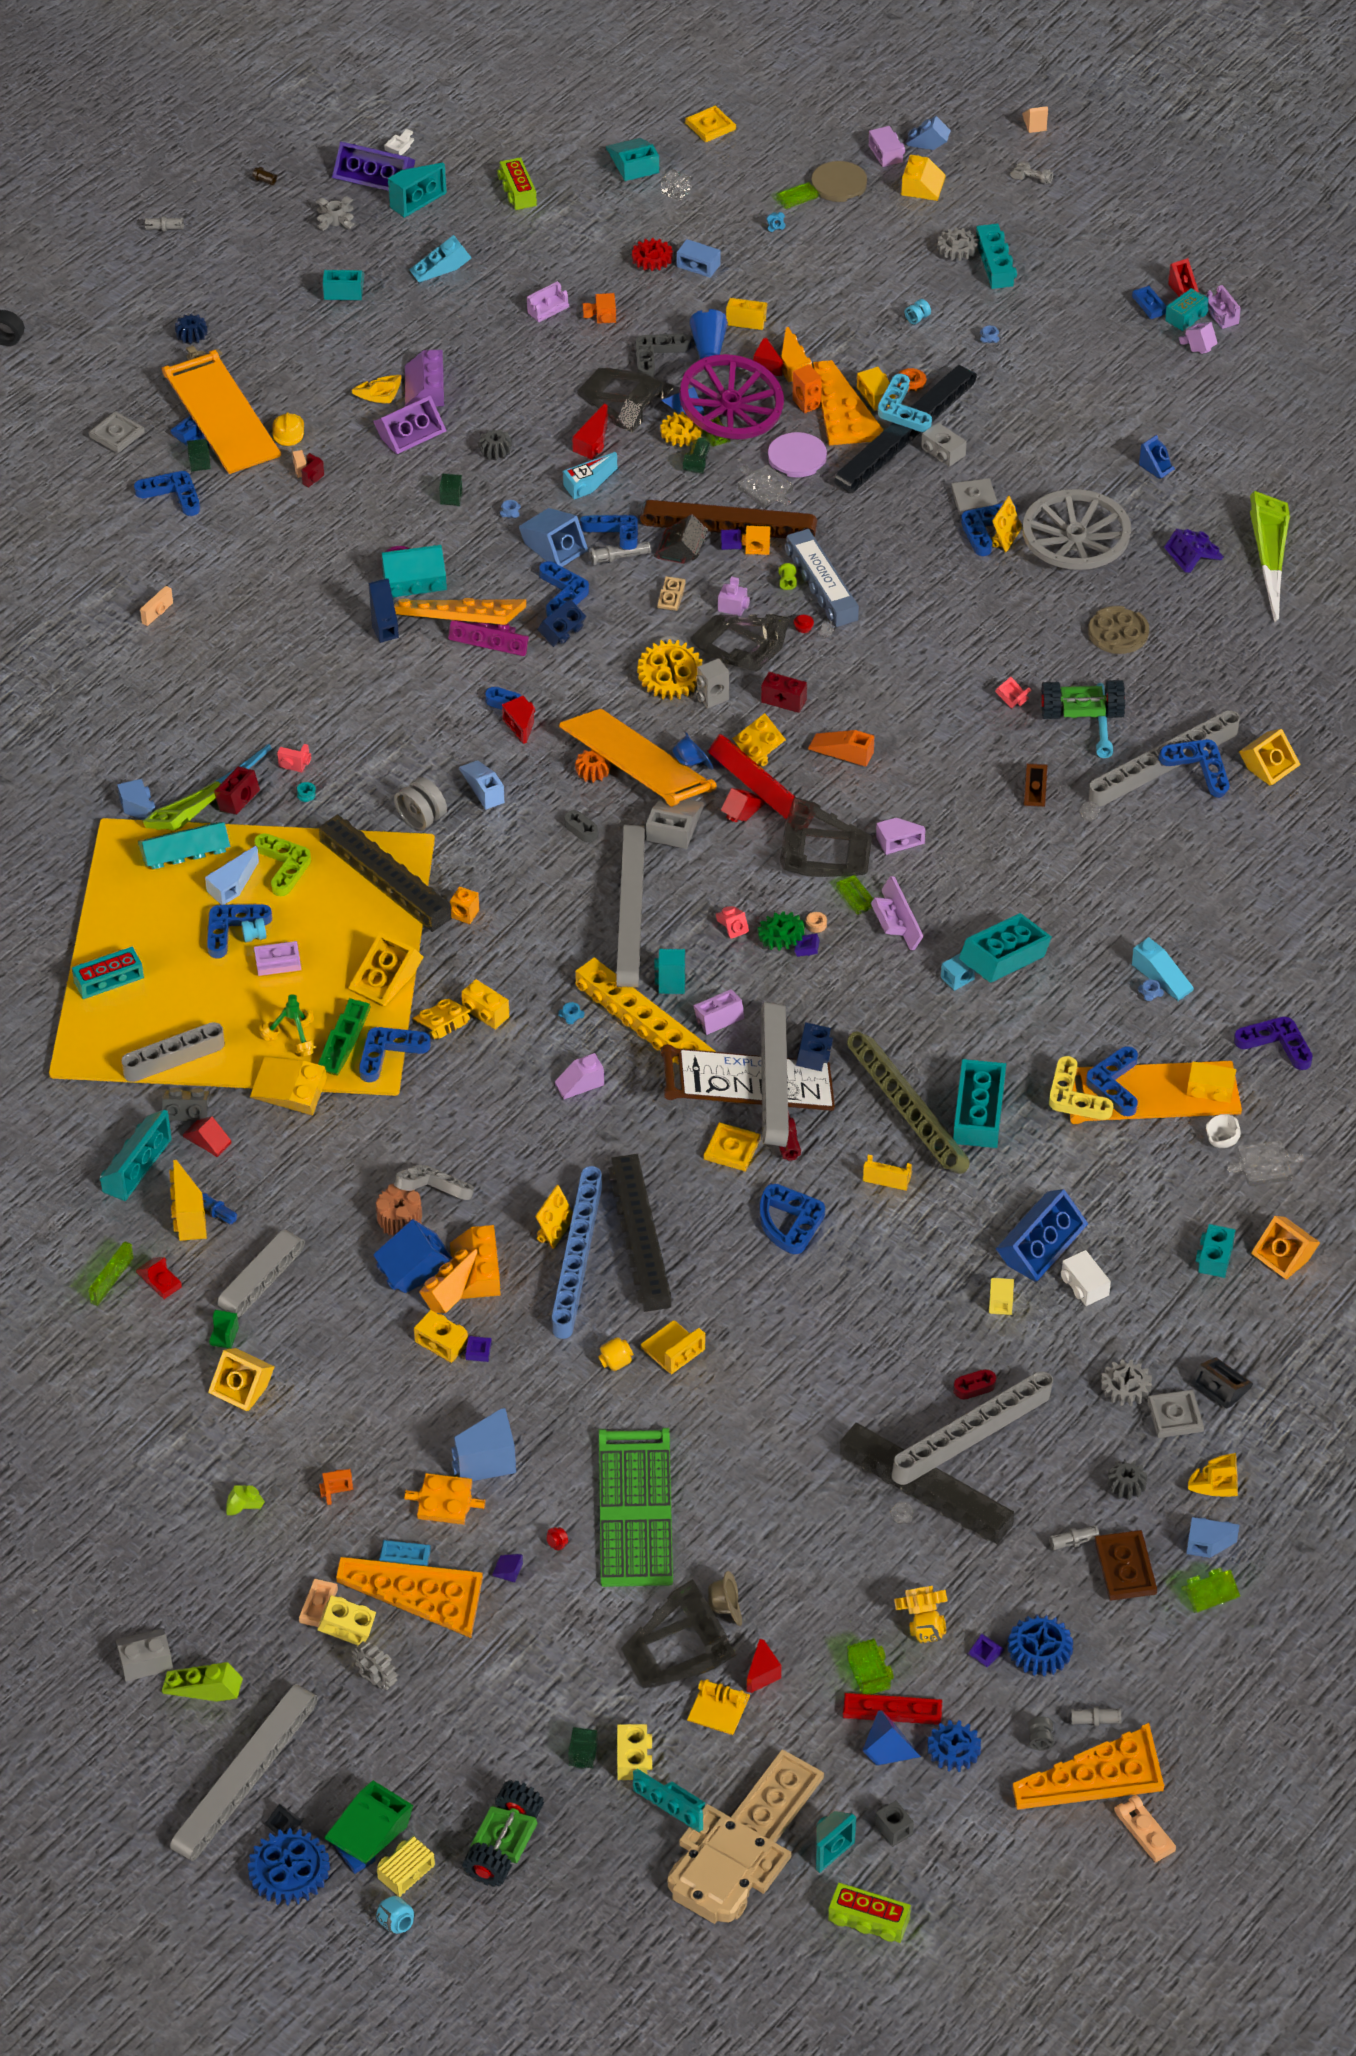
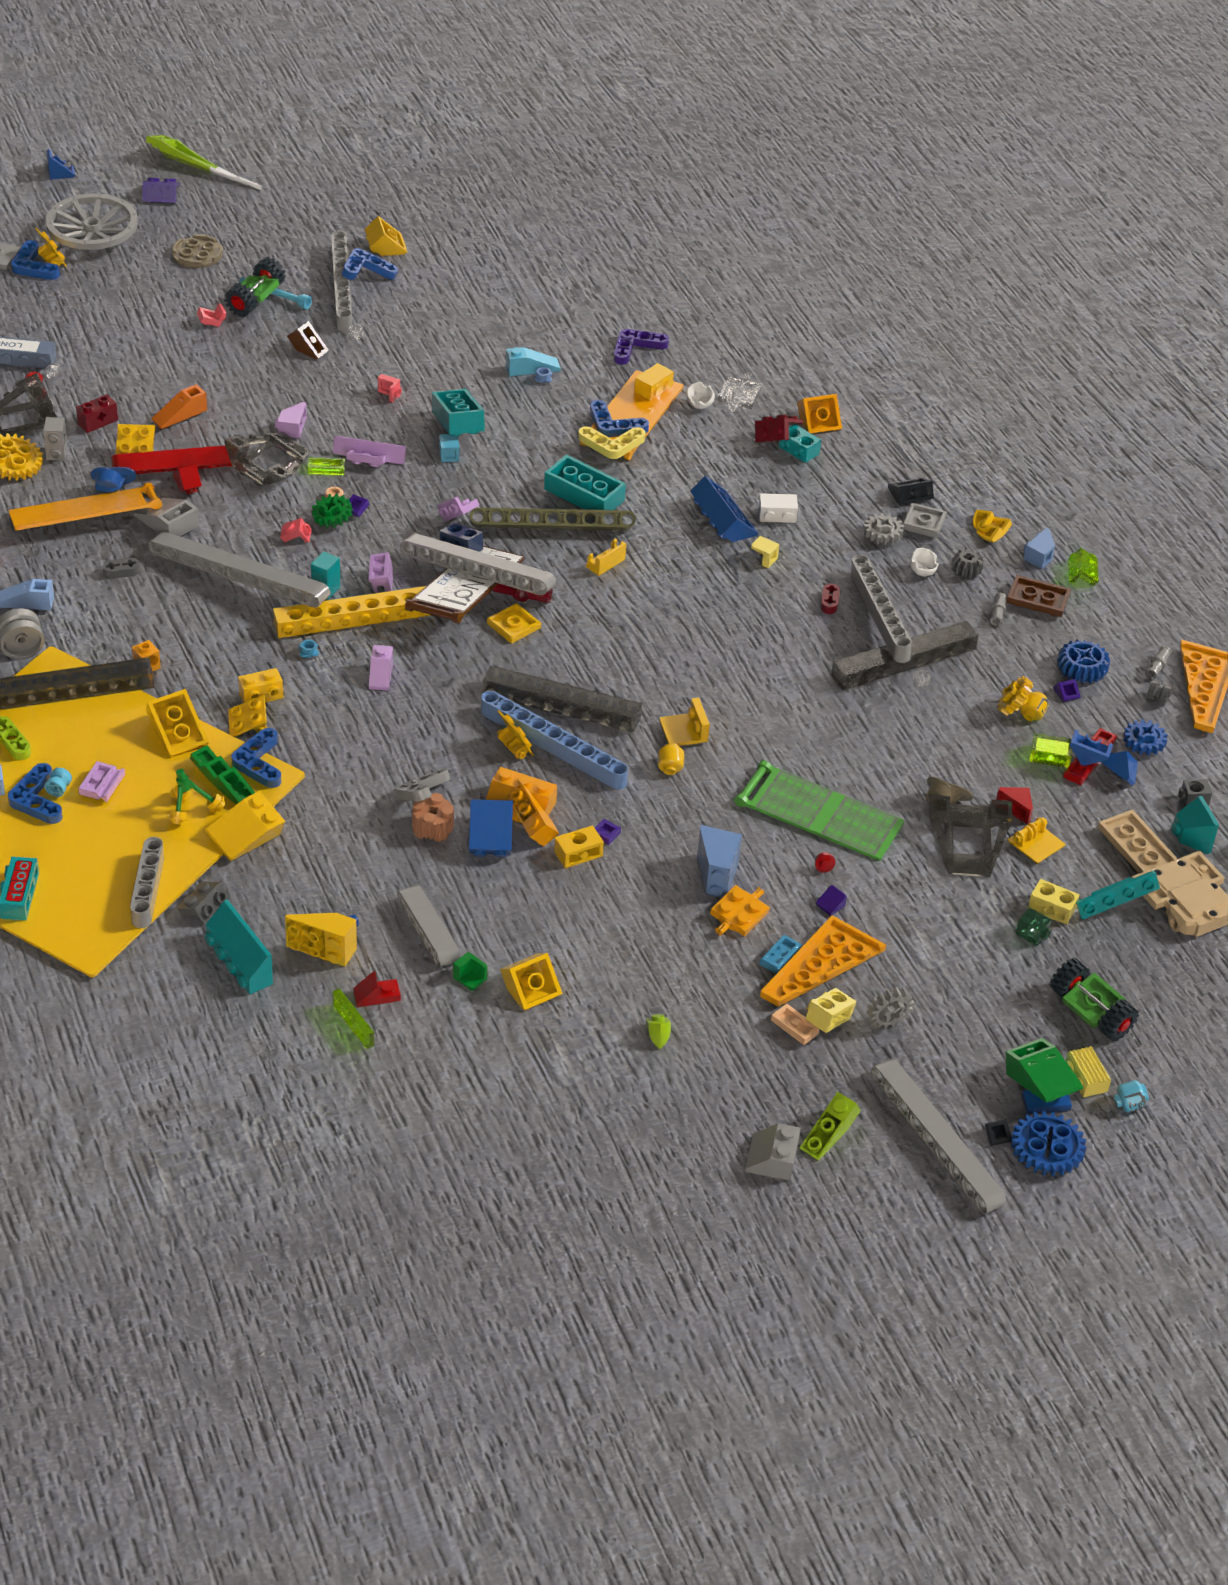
camera: 65 degrees left, 5 degrees down
slope [183,1116,231,1157] -> none
orange bracket [319,1469,353,1505] -> none
orange gear [575,749,611,783] -> none
blue beam [760,1184,825,1254] -> none
none -> coral bracket [378,374,402,403]
none -> lavender bracket [437,497,480,522]
none -> dark red bracket [755,415,803,443]
none -> white hair [910,548,939,577]
none -> blue slope [1070,729,1113,766]

